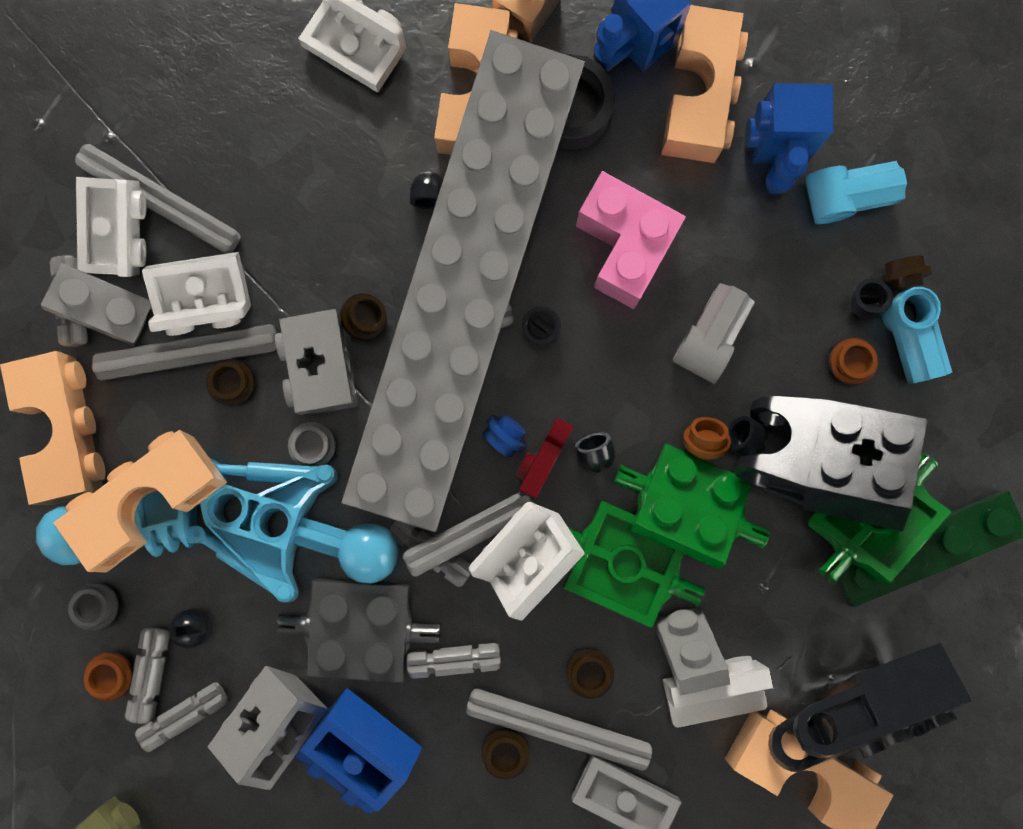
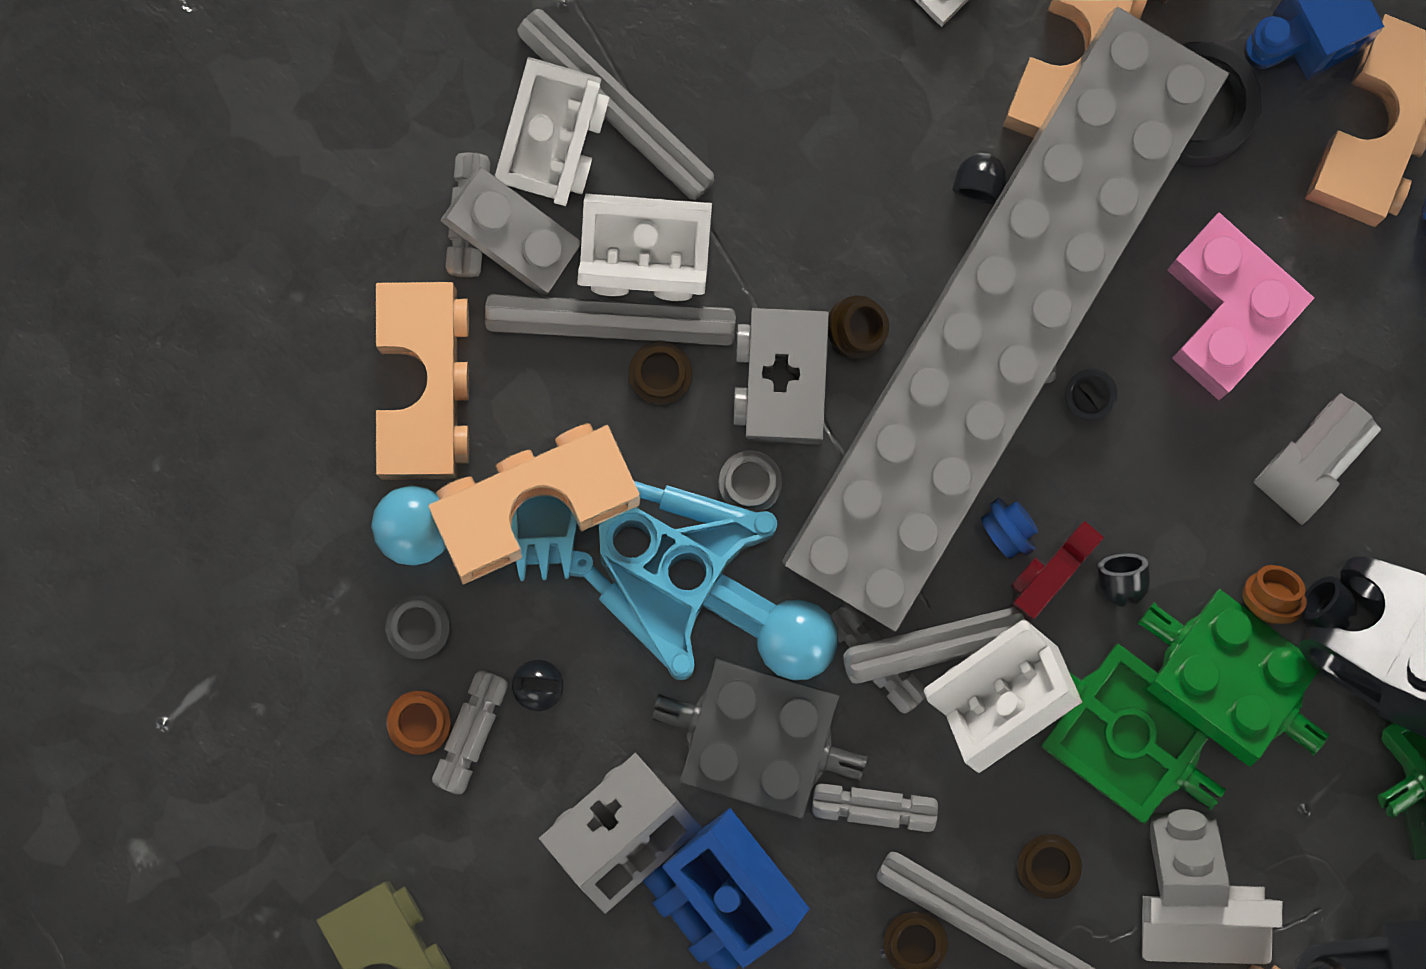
camera: 10 degrees right, 0 degrees up
light grey axle [135,682,228,752] -> none

